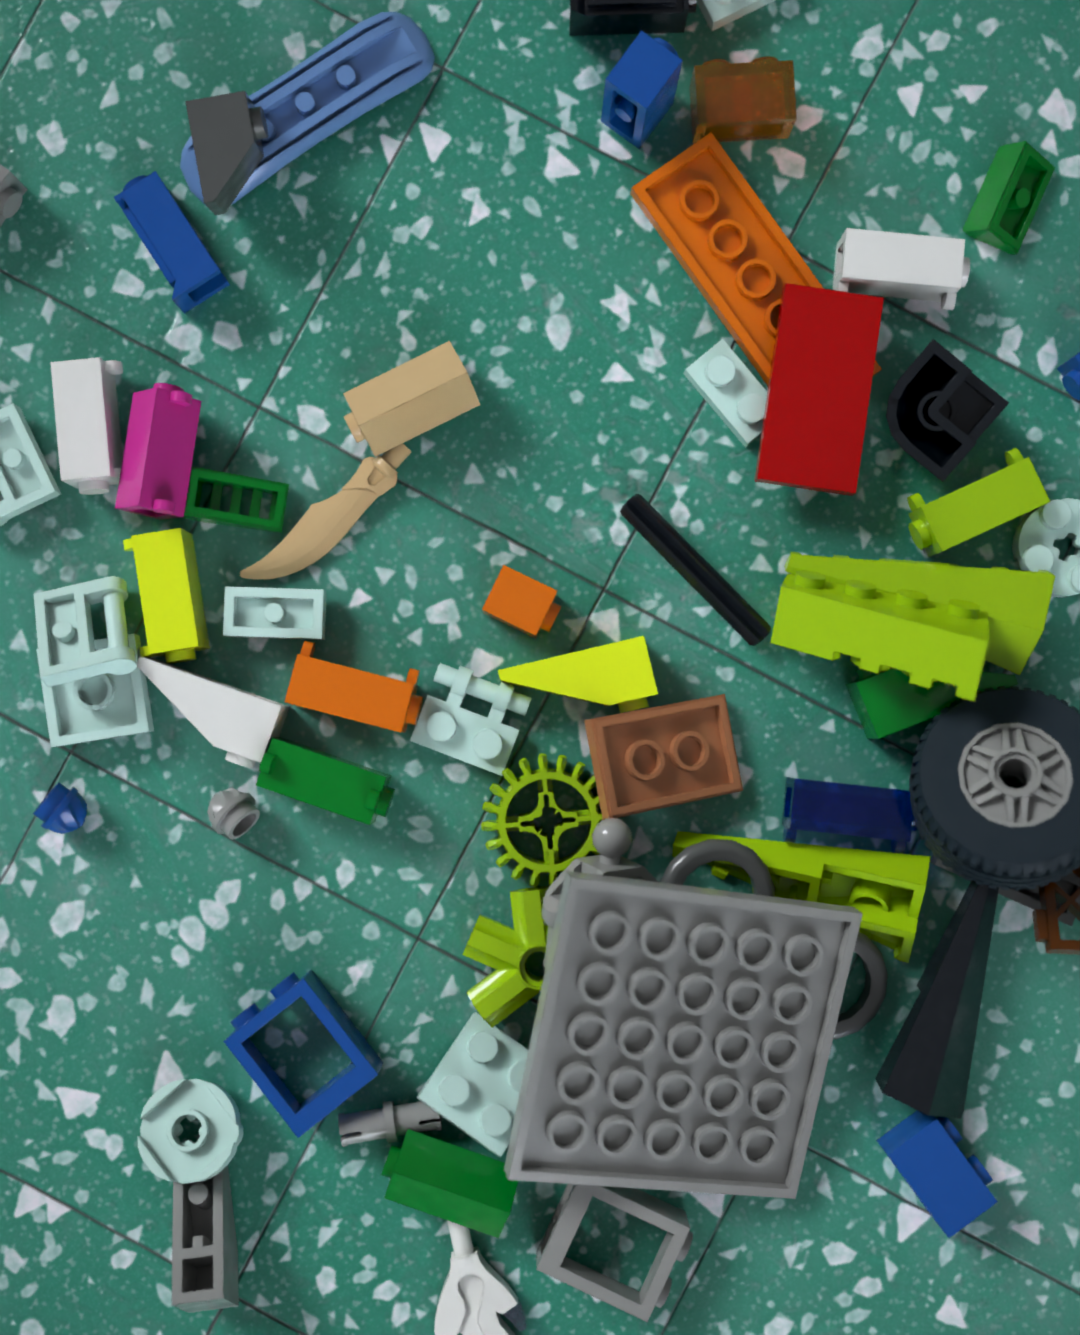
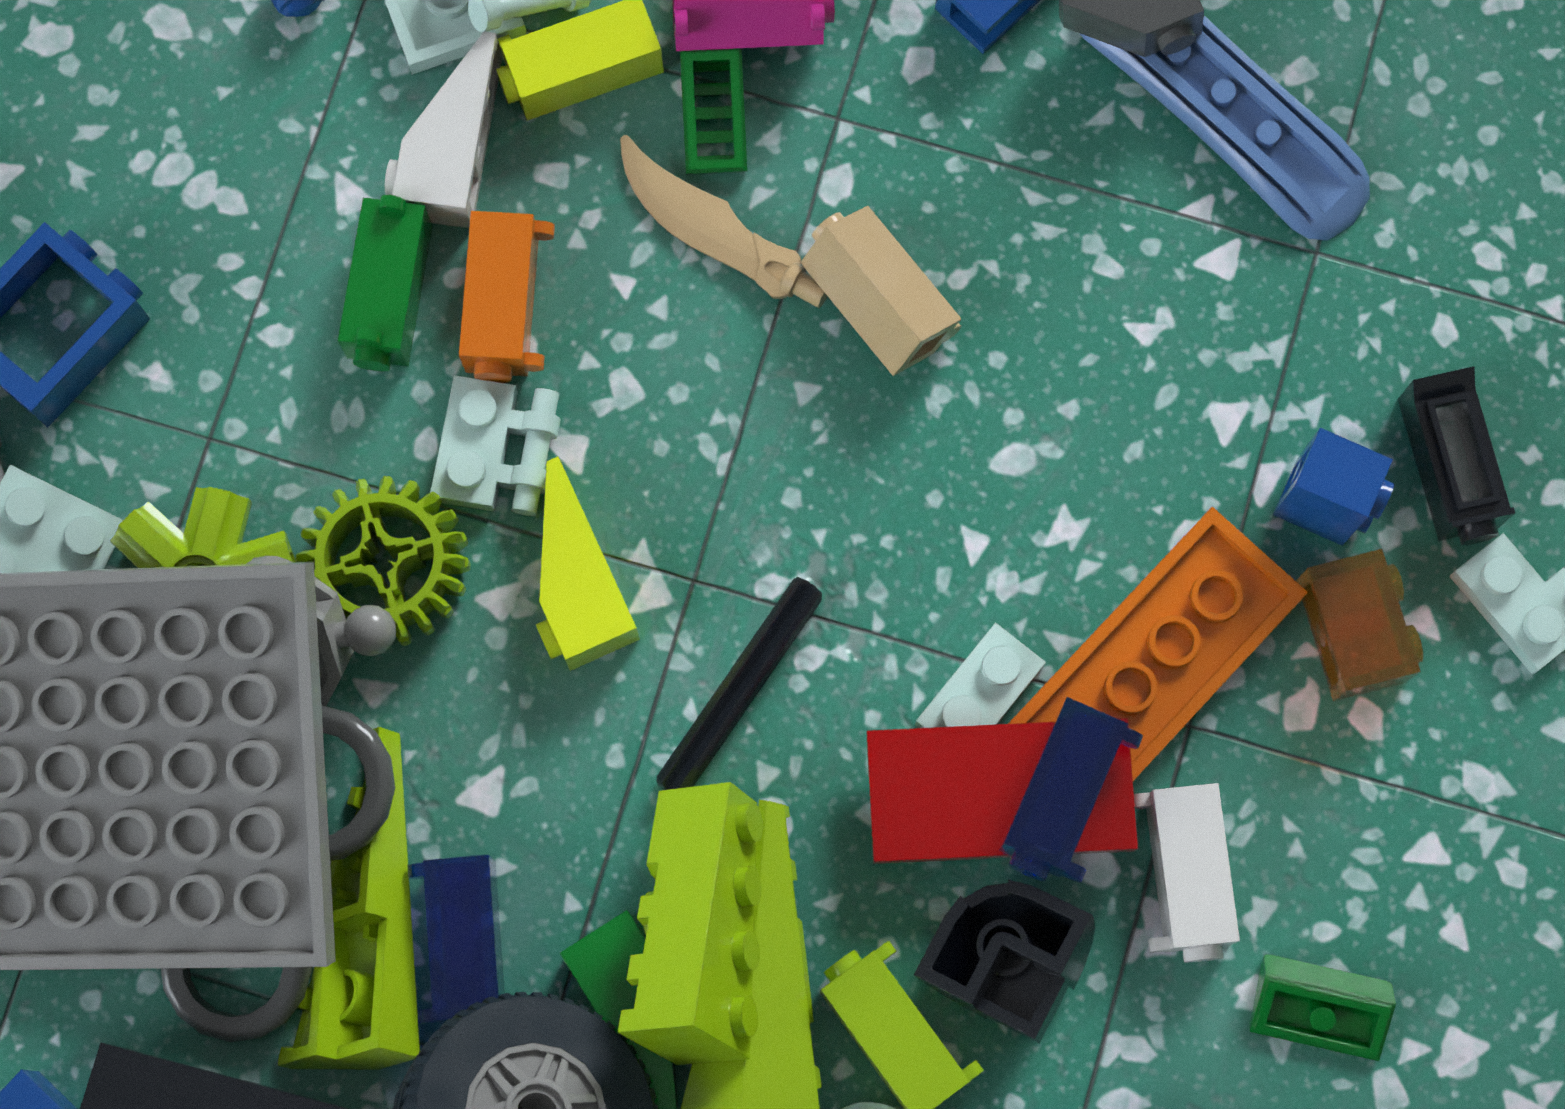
camera: 80 degrees right, 10 degrees down
light grey plate [207,787,260,840] -> none
light aqua plate [223,586,327,640] -> none
orange brick [482,565,562,638] -> none
nougat tile [584,694,743,819] -> none
none -> clear blue brick [999,697,1143,883]

